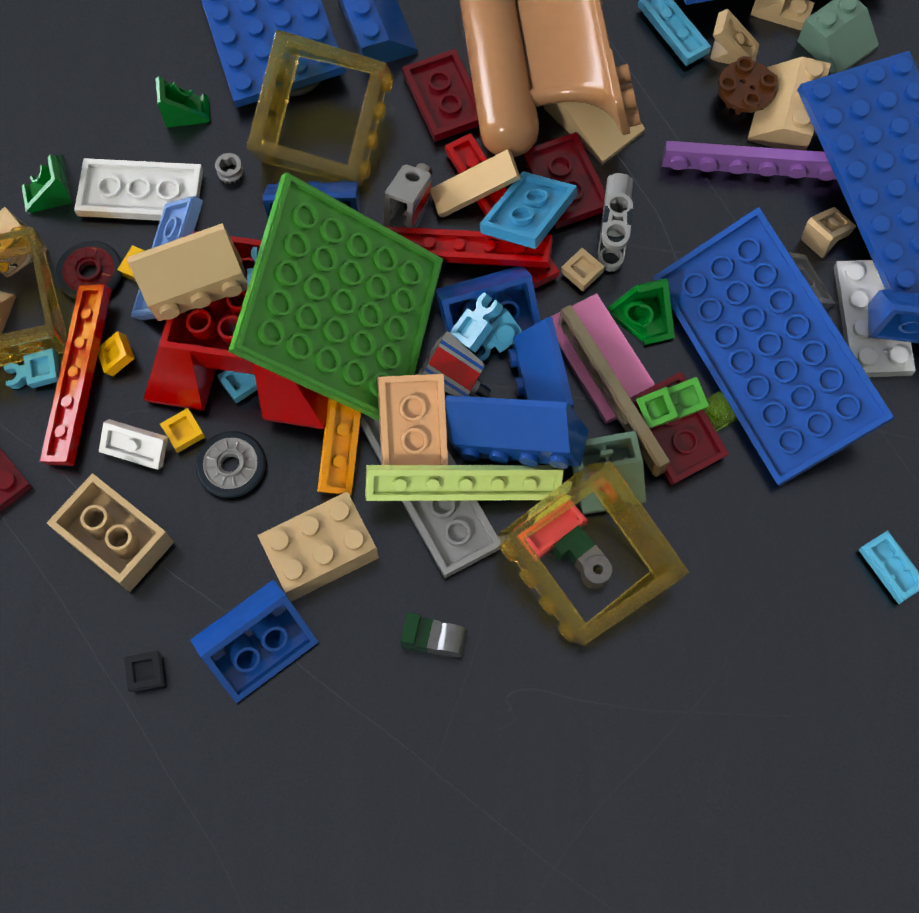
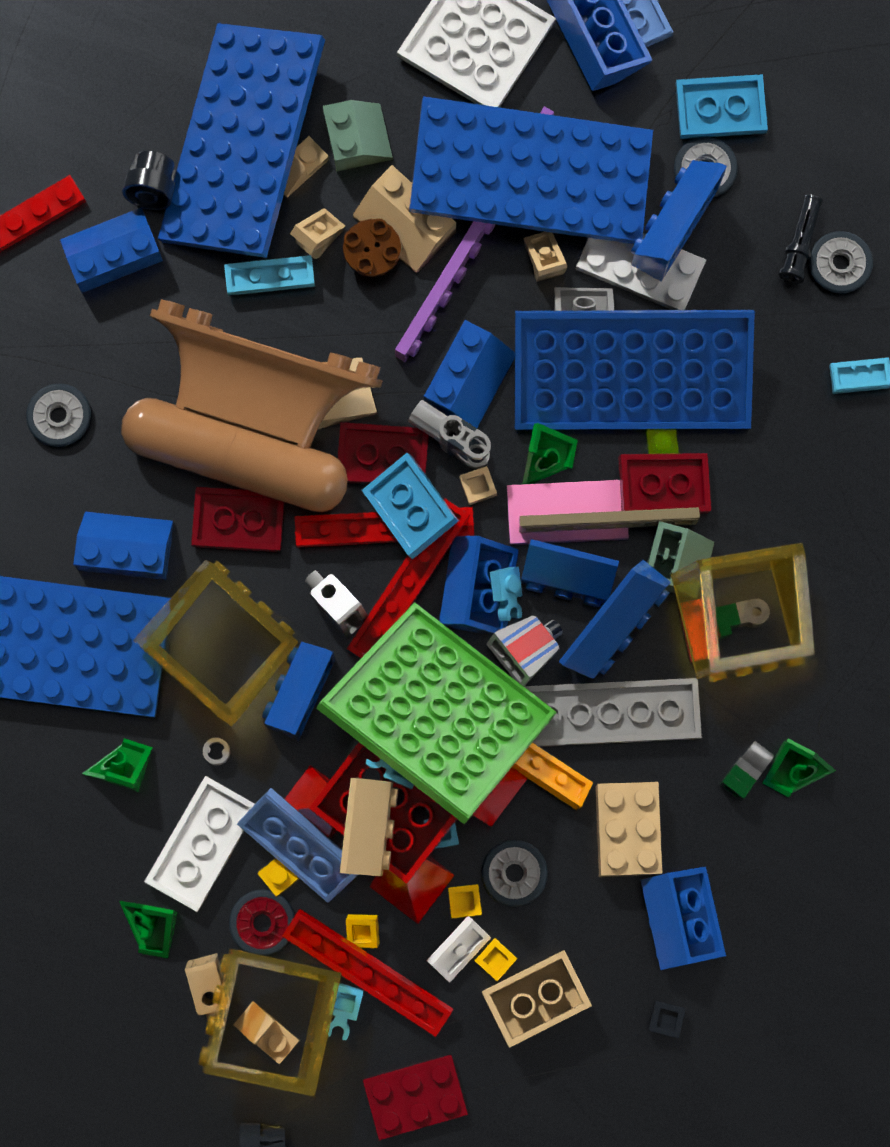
camera: 65 degrees left, 10 degrees up
yellowish green plate [365,465,563,501] -> none
light nougat plate [377,374,448,465] -> none
tan tile [431,149,521,218] -> none
medium azure plate [450,292,503,353] -> none
bright green slope [636,377,709,429] -> none
none -> blue slope [424,320,515,428]
none -> yellow plate [475,938,518,981]
none -> green slope [763,738,836,797]

